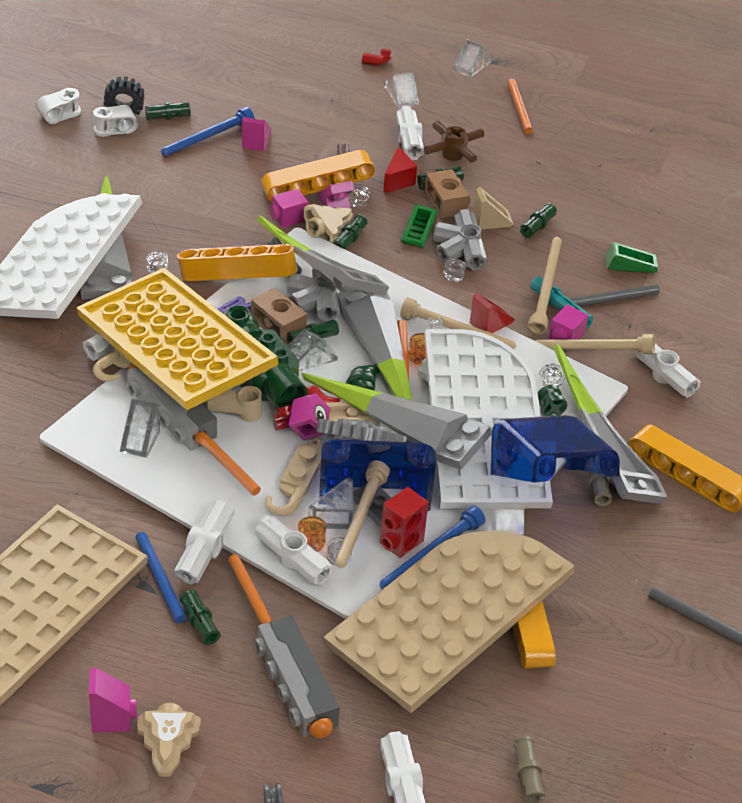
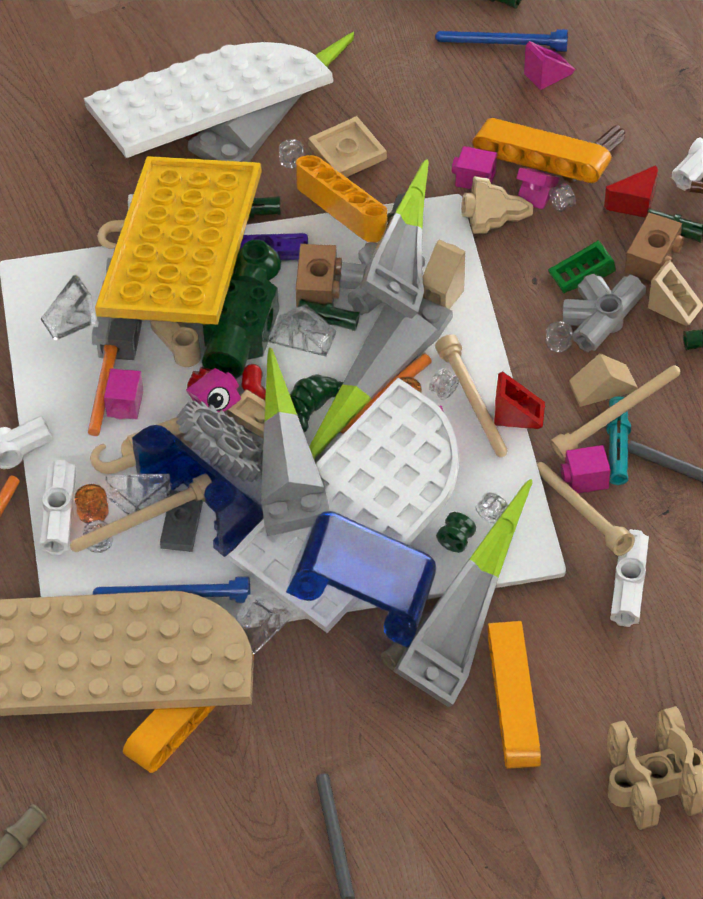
camera: 50 degrees right, 10 degrees up
dark green pin [332,214,368,250] -> none
red brick [380,487,429,558] -> none
none -> dark pink brick [104,369,143,419]
none -> tan plate [308,116,387,177]
none -> tan slope [423,239,465,309]
none -> tan slope [569,353,638,407]

